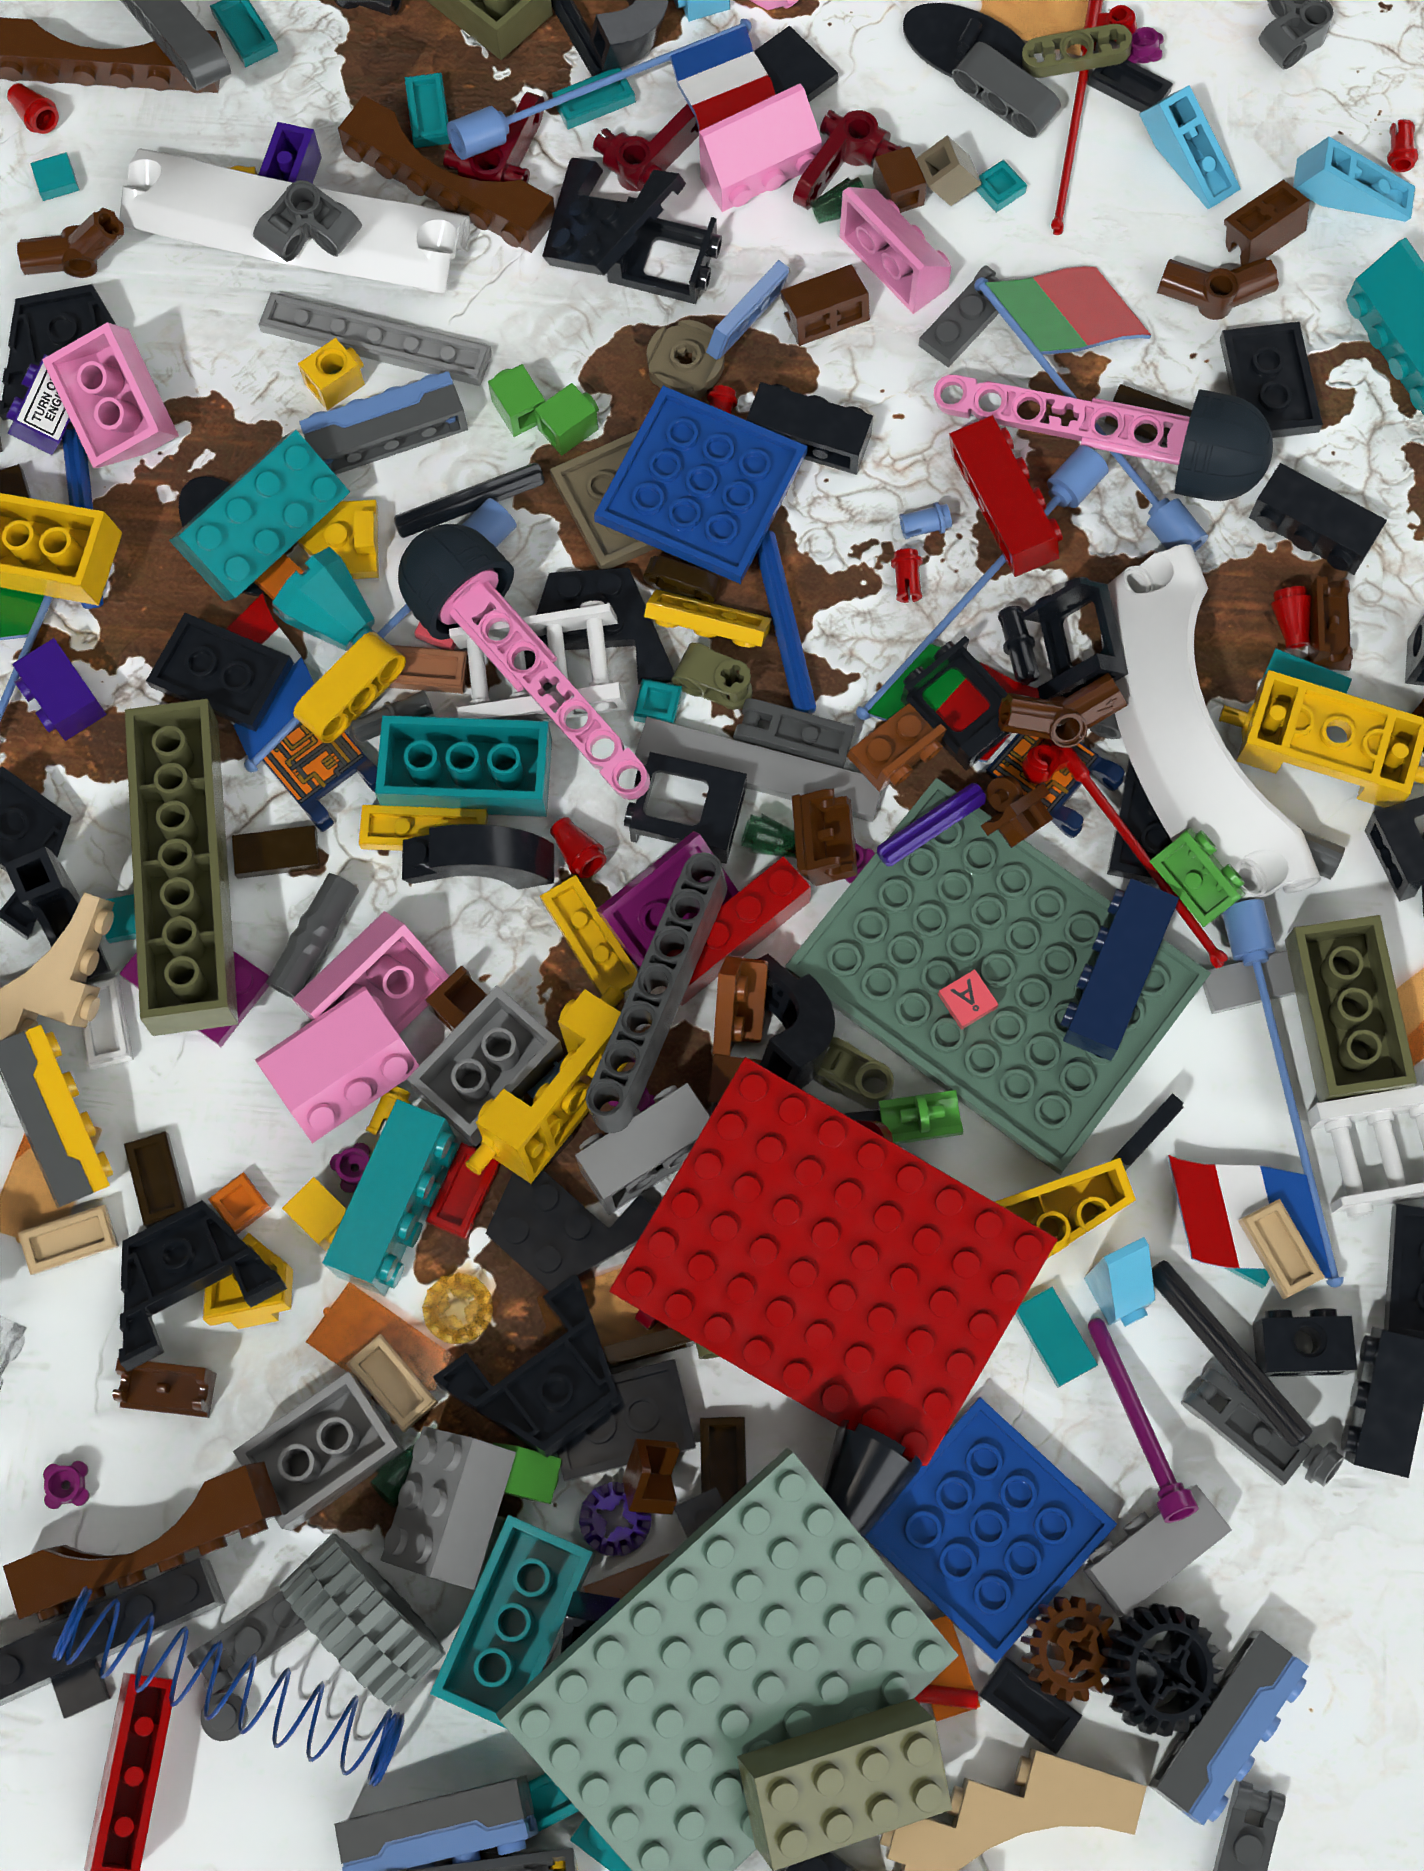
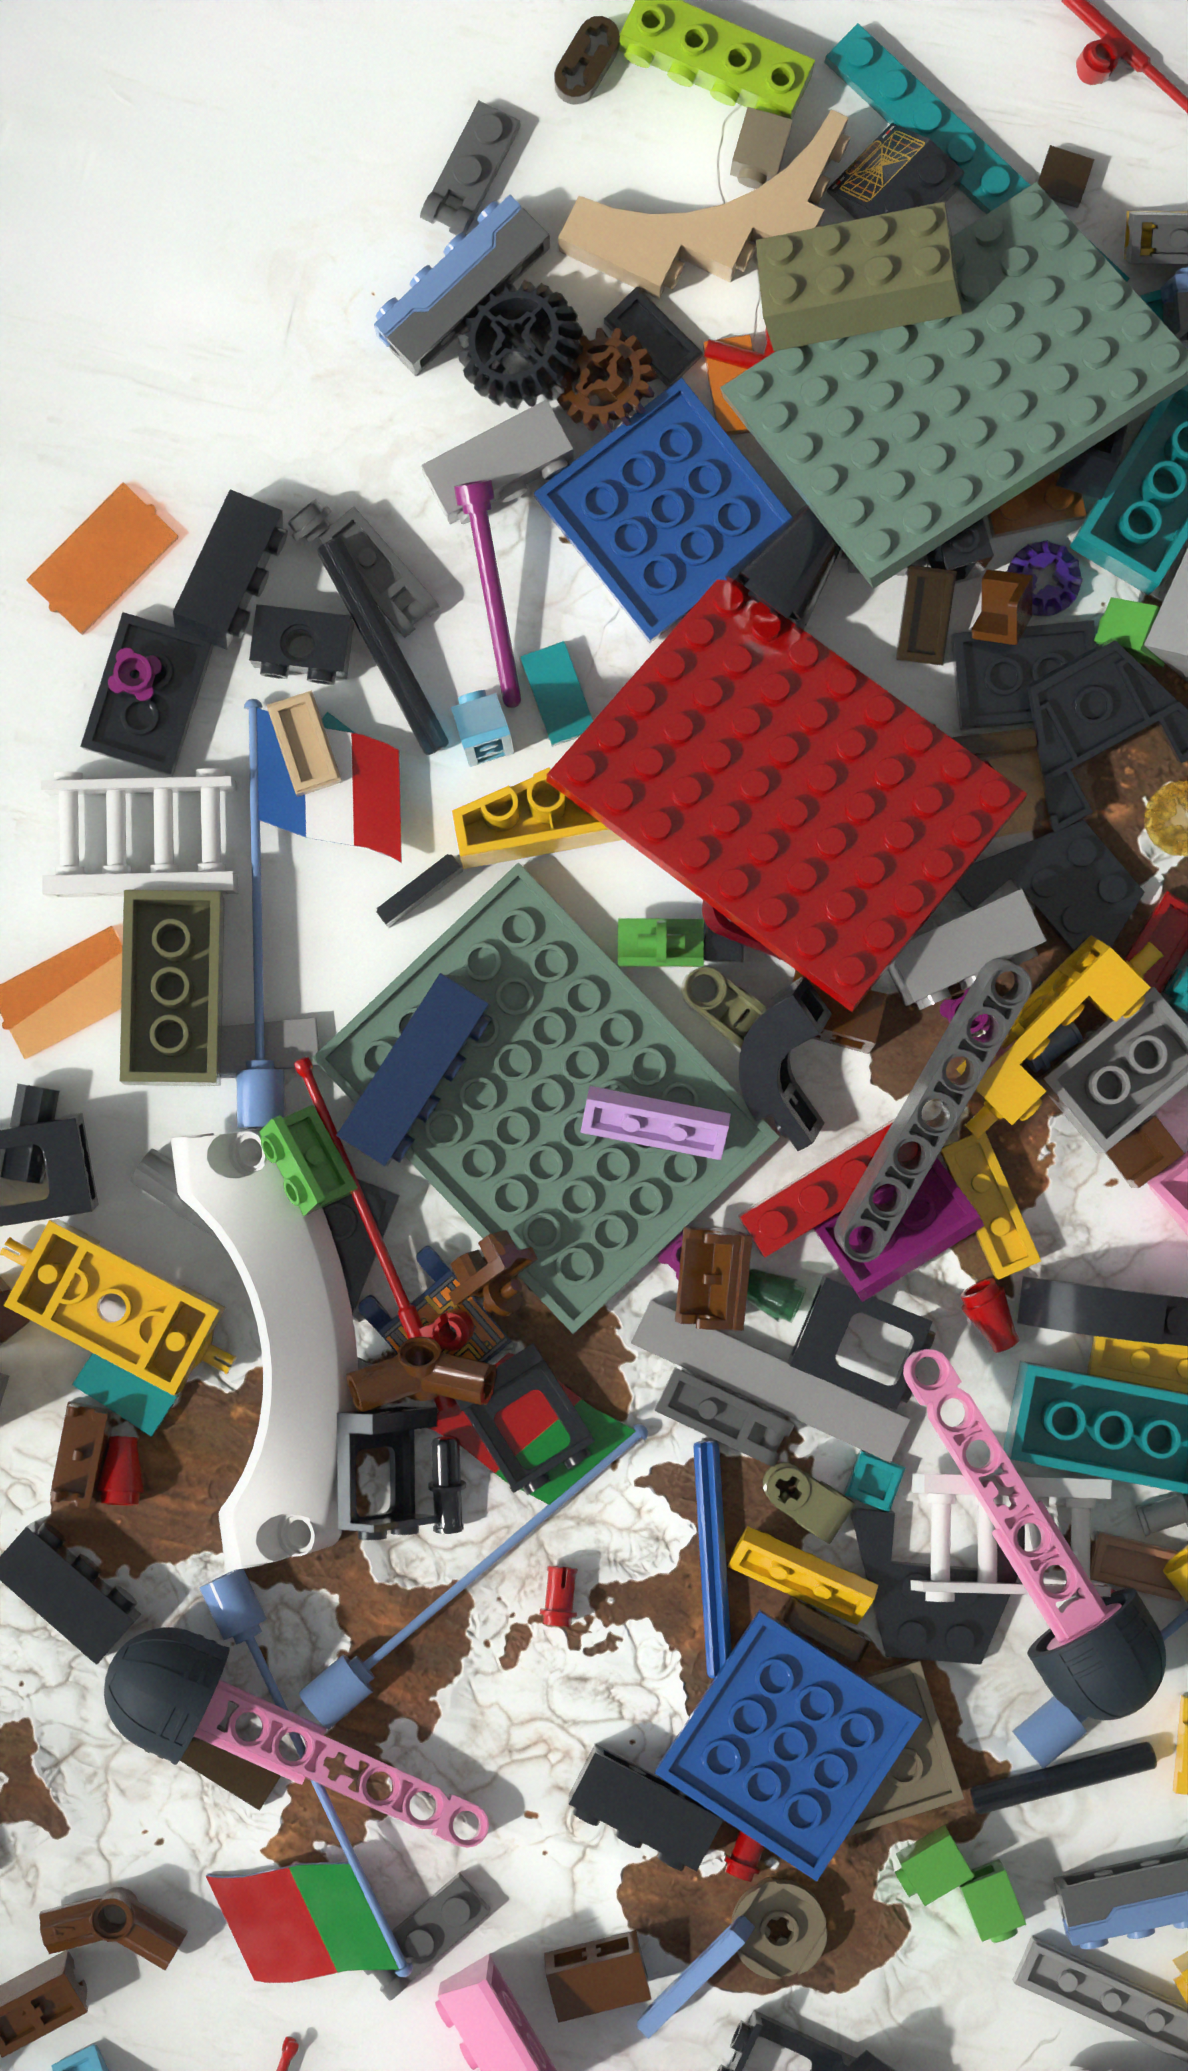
camera: 175 degrees left, 15 degrees up
dark orange bracket [713,956,768,1056] -> none
dark orange bracket [847,703,947,792] -> none
dark purple axle [877,783,987,867] -> none
medium blue pin [899,502,952,540] -> none
coral tile [938,969,999,1030] -> none
red brick [949,415,1063,577] -> none
black plate [1220,322,1323,438] -> none
none -> lavender plate [580,1086,731,1160]

